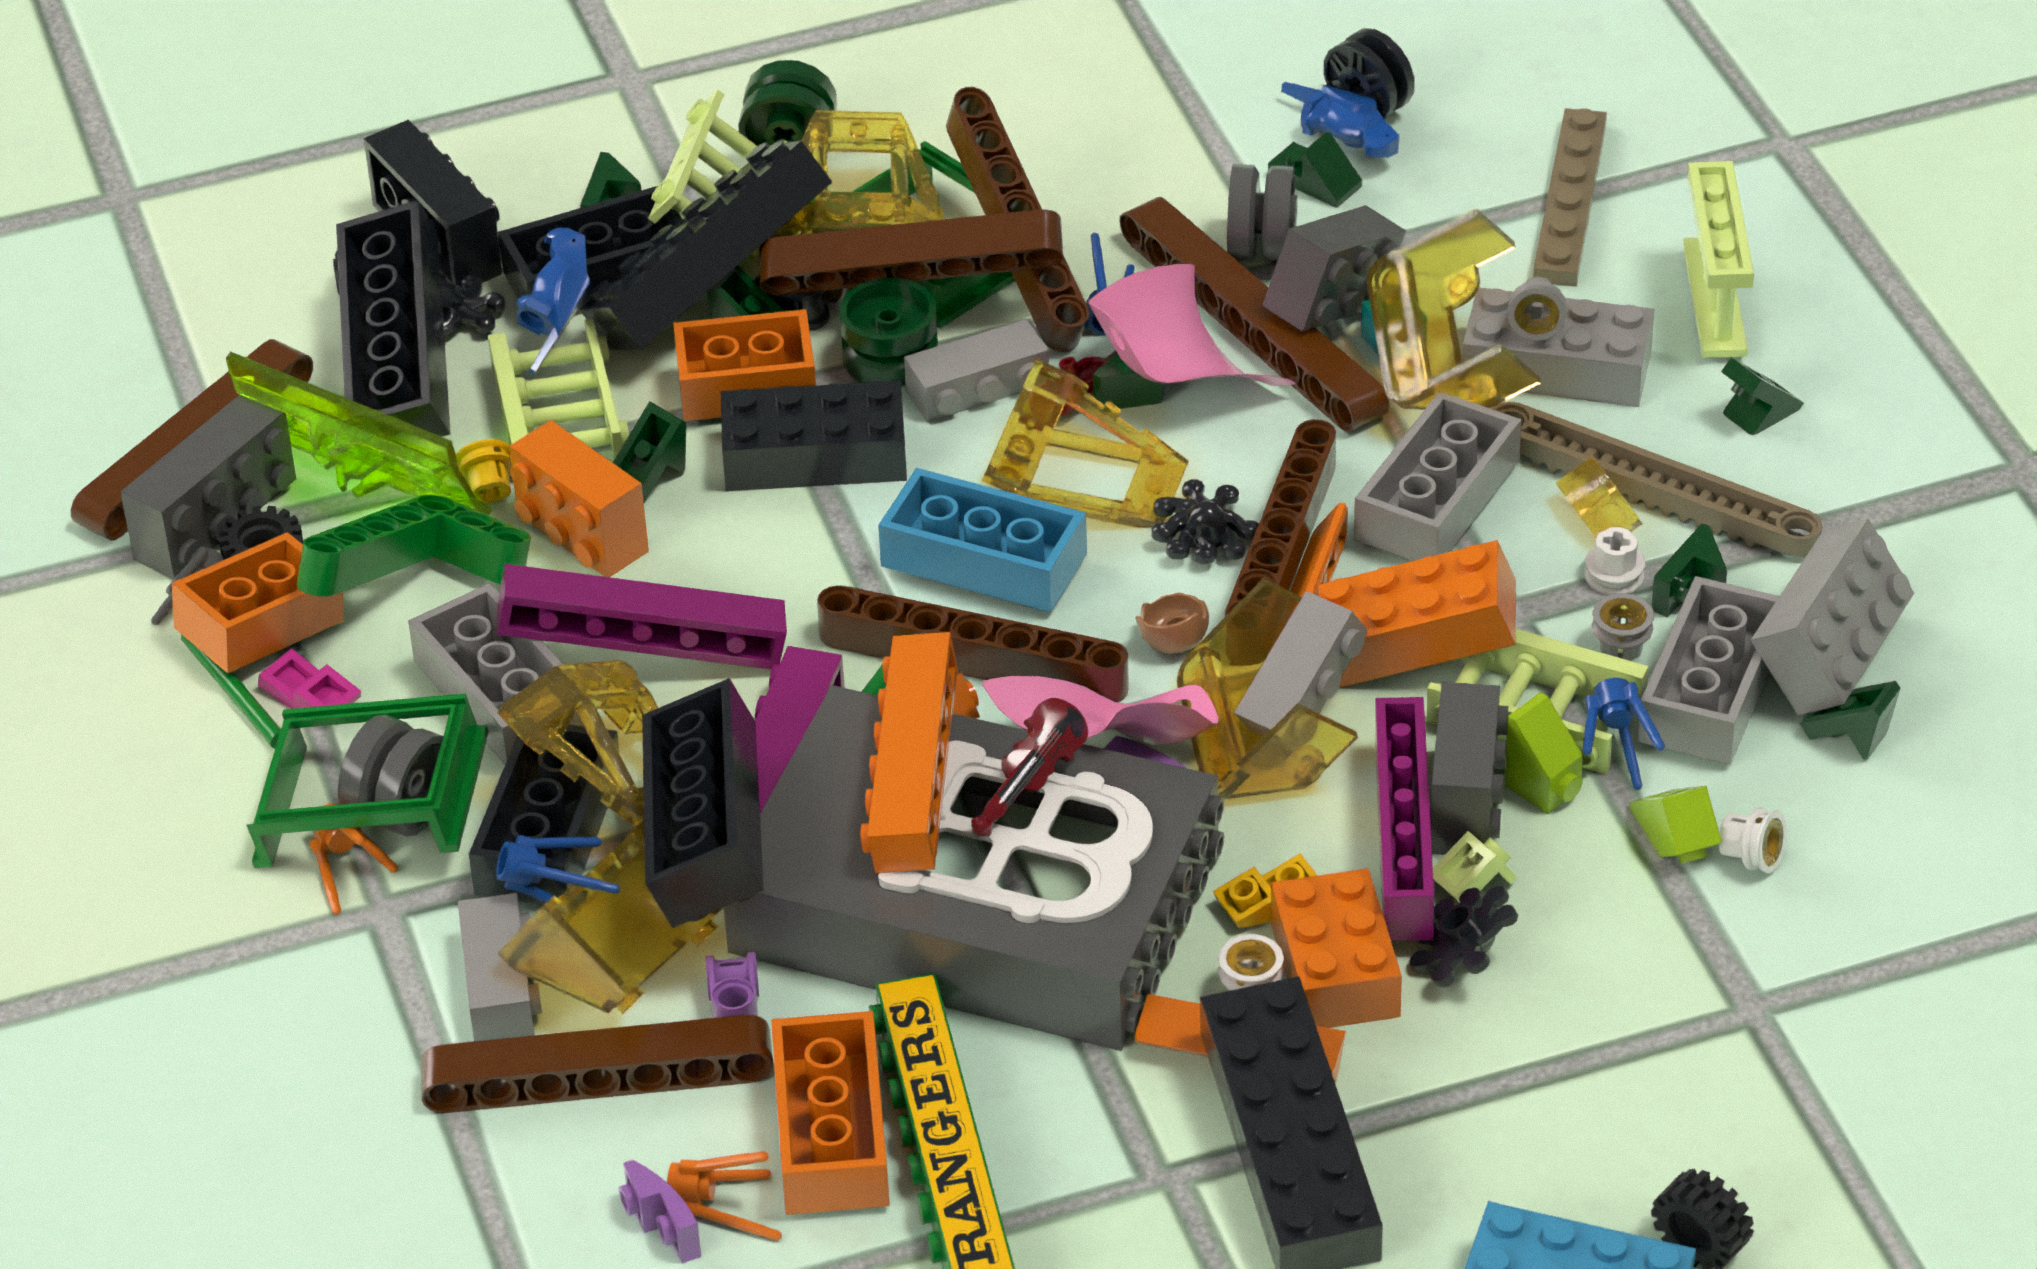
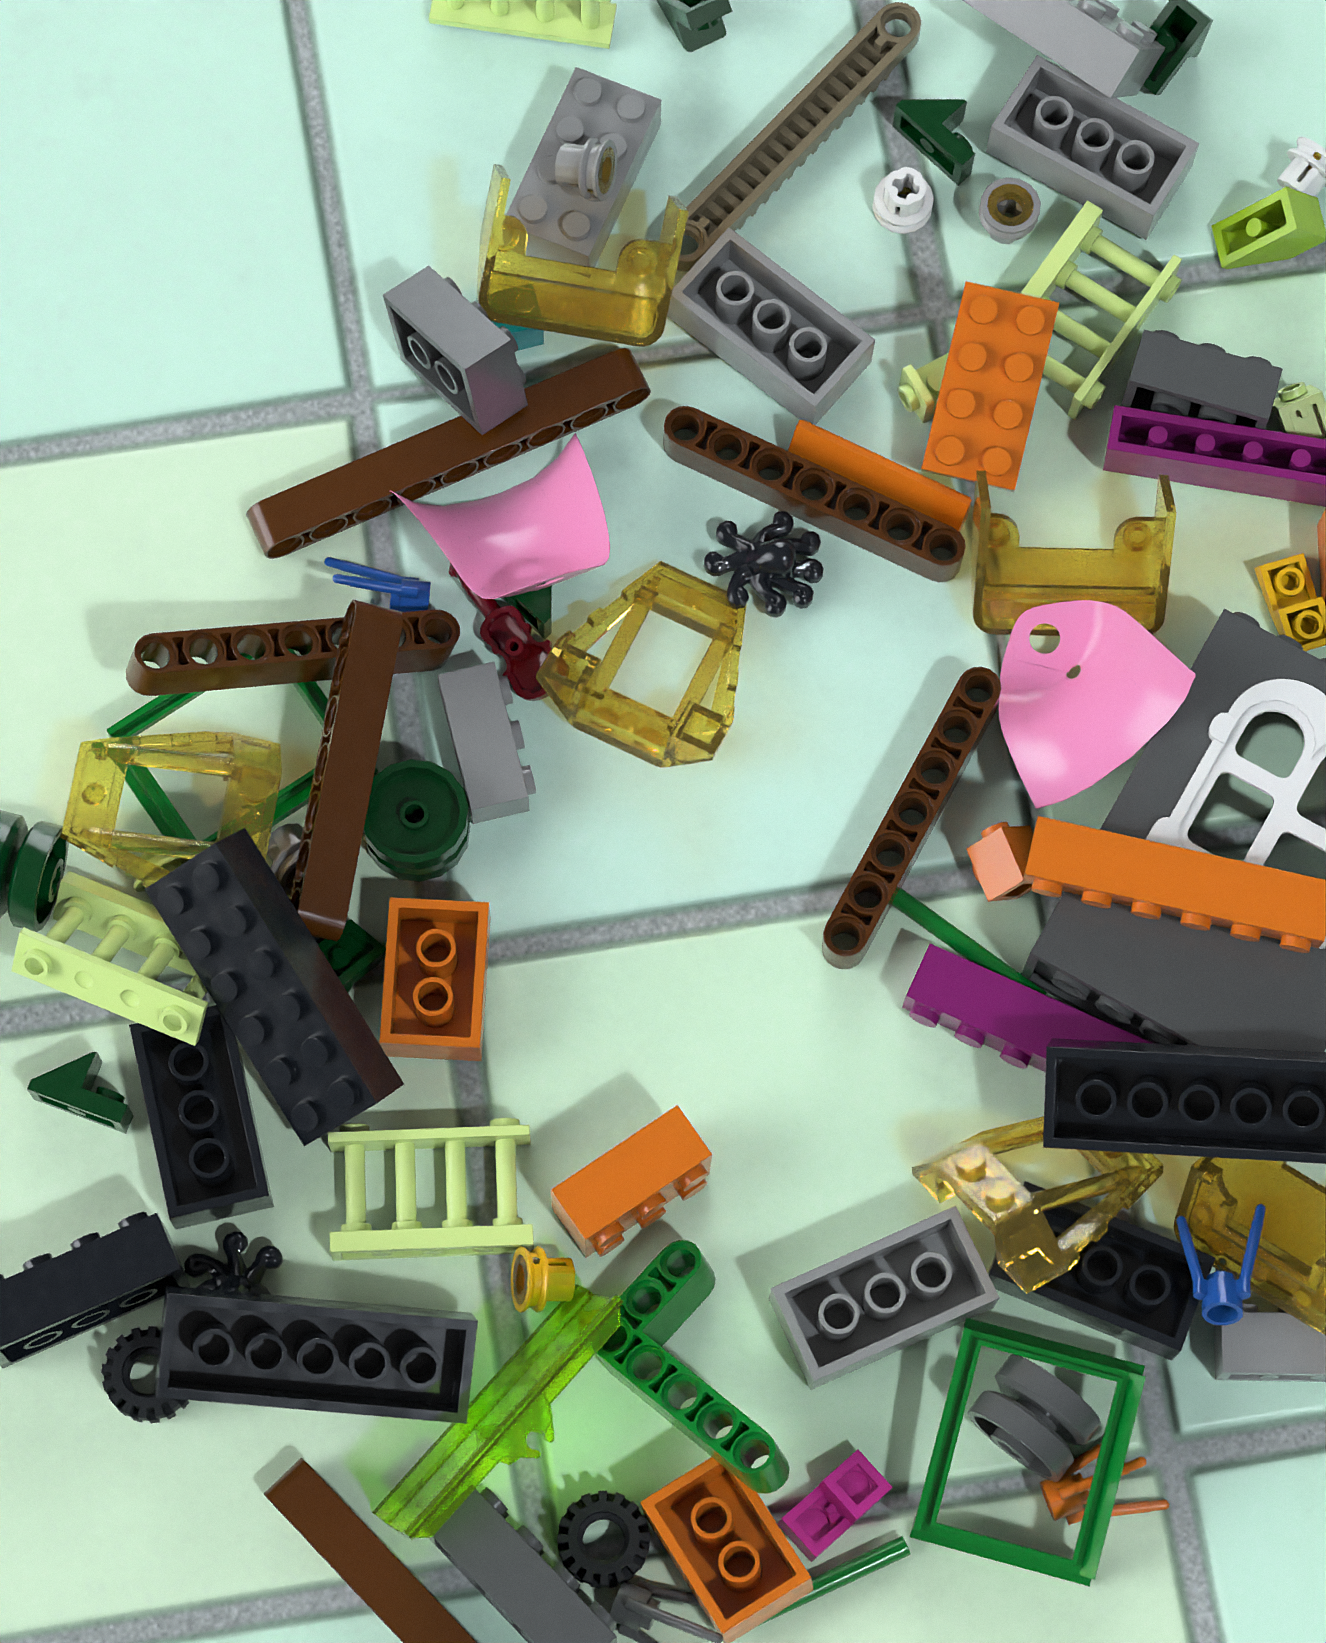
camera: 85 degrees left, 30 degrees up
magenta brick [497,564,787,670] -> none
blue animal [516,228,590,376] -> none
dark green slope [613,401,686,503] -> none
black brick [721,380,907,492] -> none
dark azure brick [878,468,1087,613] -> none
dark red piece [971,698,1088,837] -> none
medium nougat hair [1135,592,1209,655] -> none
dark grey wheel [1227,164,1297,262] -> none
light grey brick [1234,591,1368,752] -> none
dark green slope [1268,132,1362,208] -> none
blue animal [1281,82,1399,158] -> none
black wheel [1323,28,1415,120] -> none
lime slope [1505,692,1583,814] -> none
dark tan plate [1533,108,1607,286] -> none
clear yellow slope [1556,456,1643,538] -> none
blue plant [1582,678,1665,790] -> none

